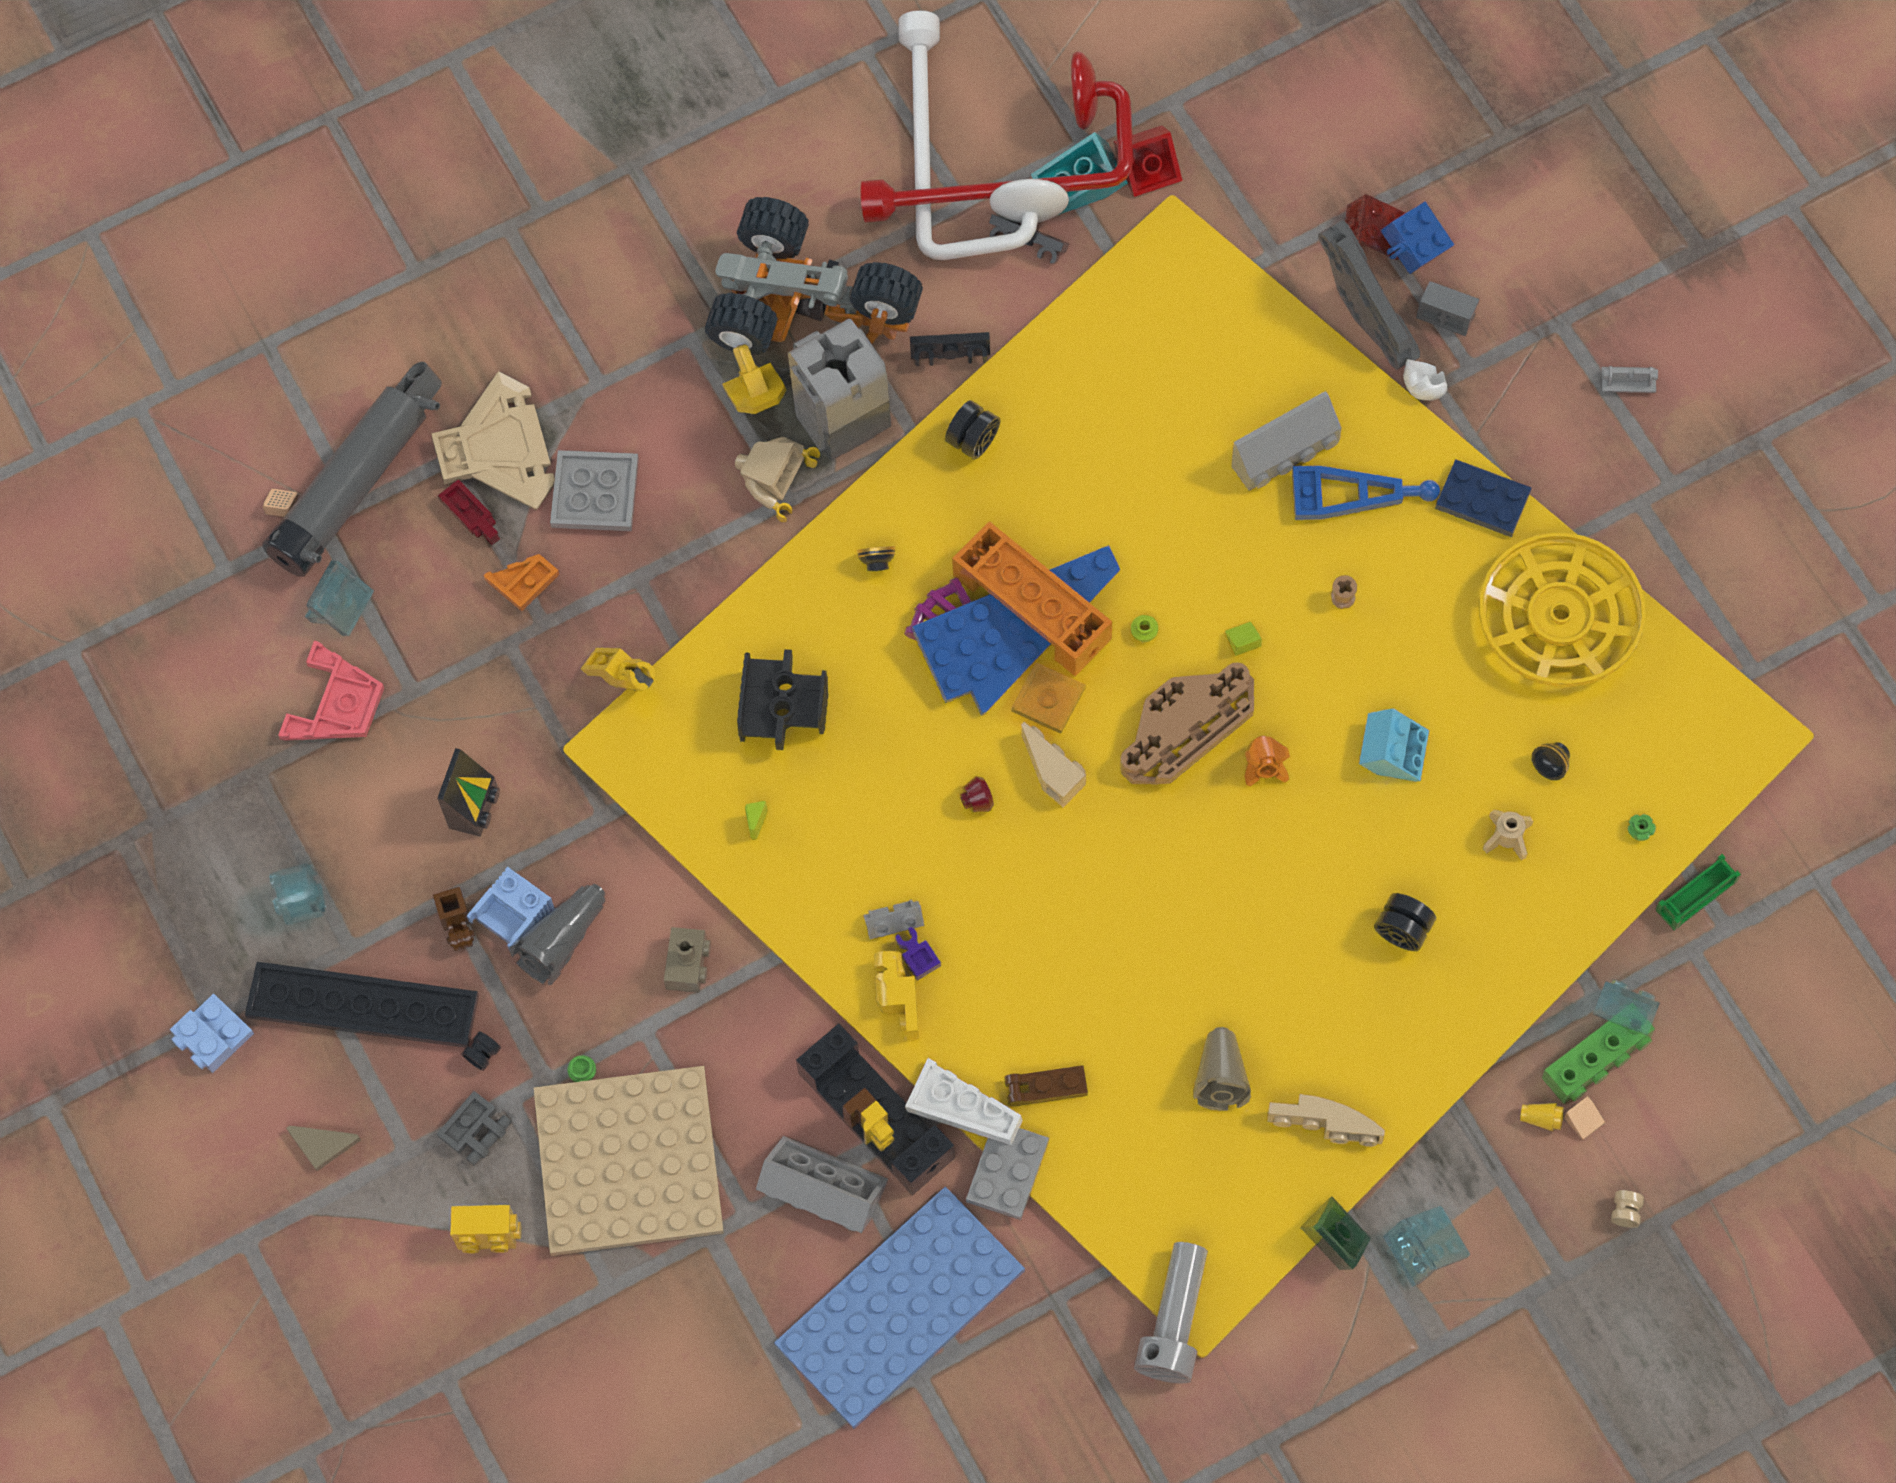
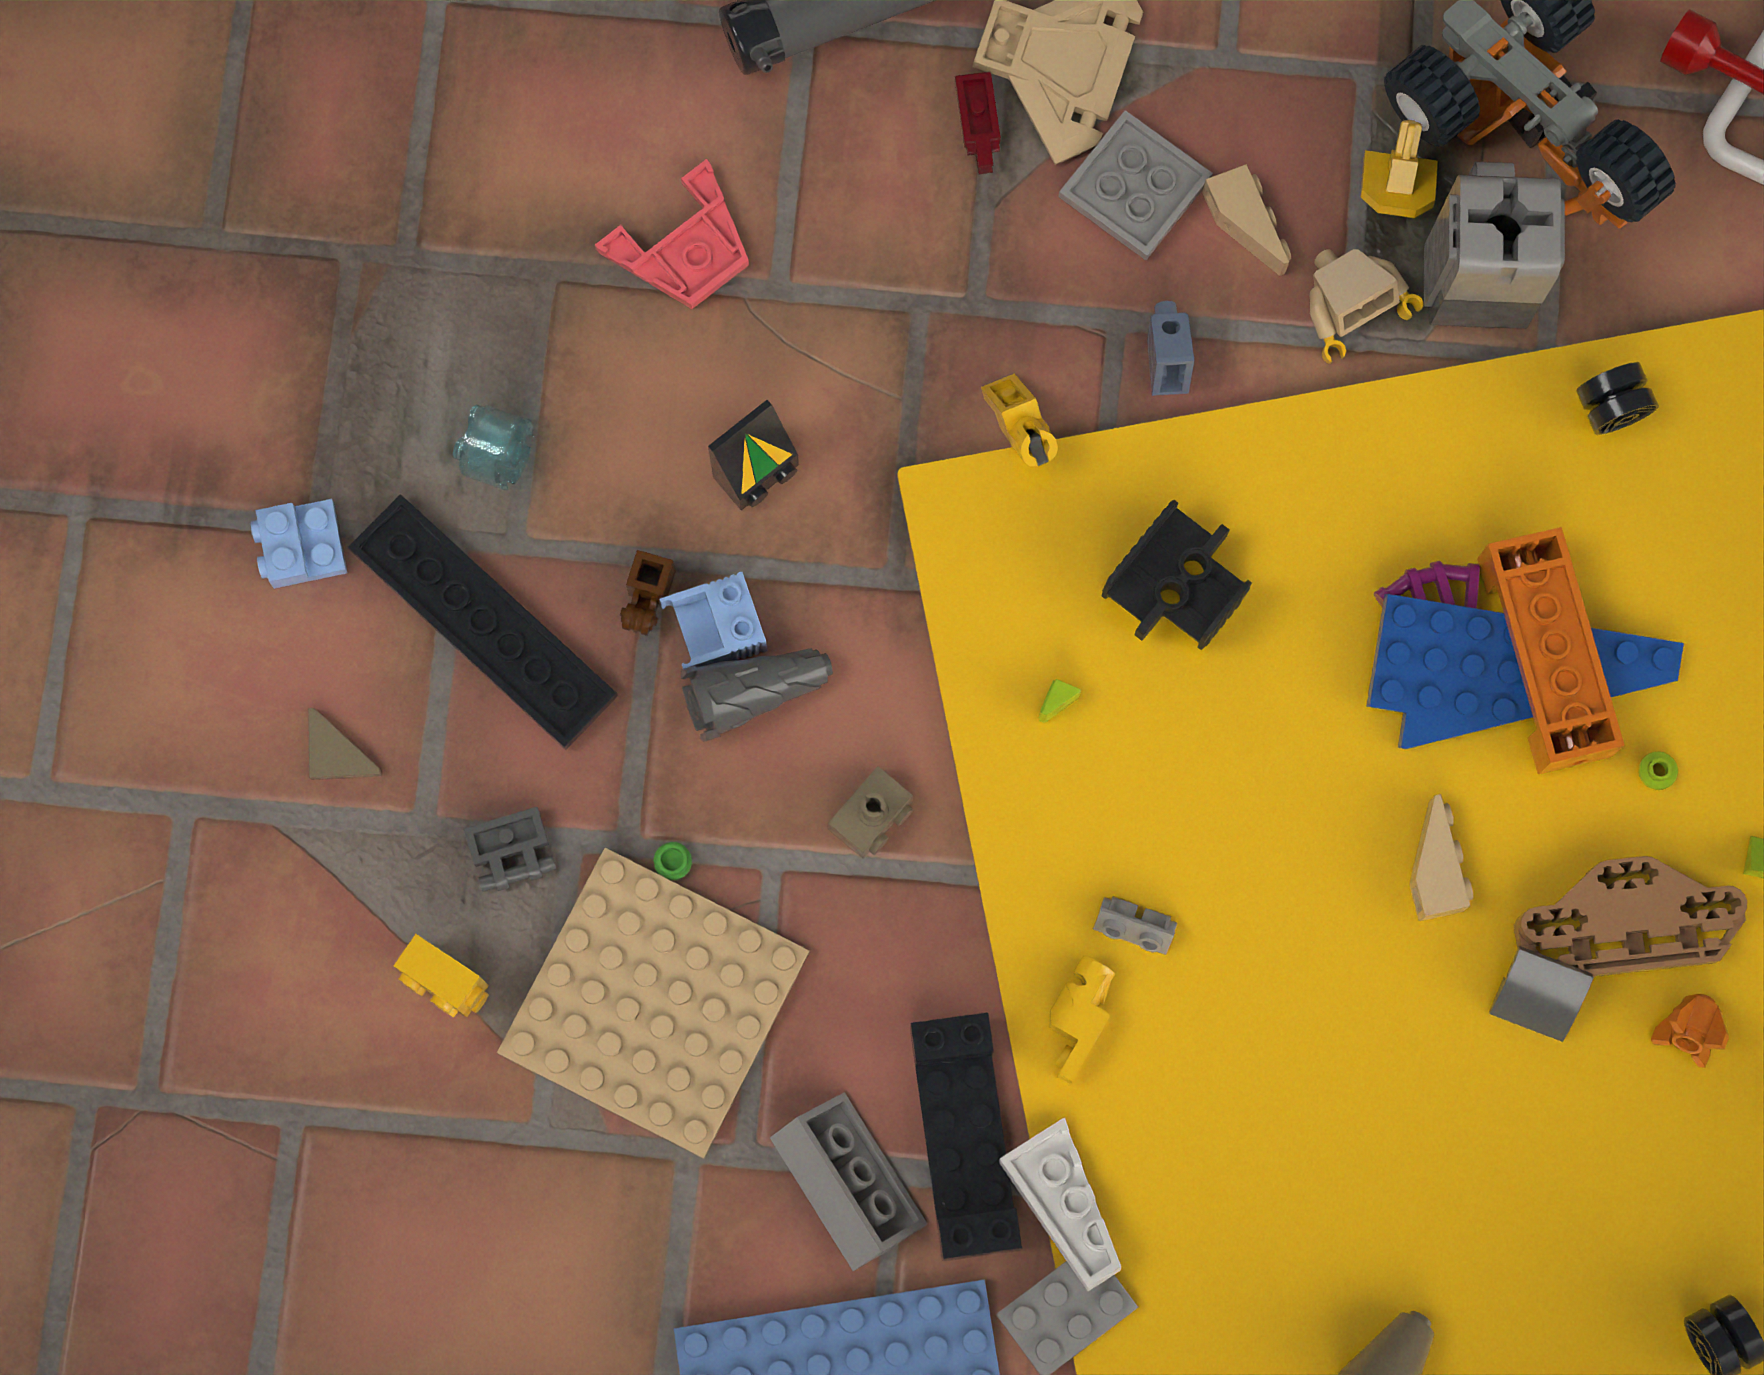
camera: 30 degrees right, 10 degrees up
clear light blue bracket [305,560,374,636] -> none
black wheel [461,1031,501,1071] -> none
orange wing [483,554,560,611] -> none
yellow hips [843,1088,894,1151] -> none
black piece [857,546,895,571] -> none
dark purple plate [896,927,941,980] -> none
black plate [910,332,990,367] -> none
dark red cone [959,776,994,812] -> none
reddish brown plate [1004,1065,1088,1106] -> none
clear yellow plate [1011,662,1085,734] -> none
none -> sand blue torso [1147,301,1194,396]
none -> tan slope [1202,164,1291,276]
none -> dark grey slope [1489,946,1594,1042]

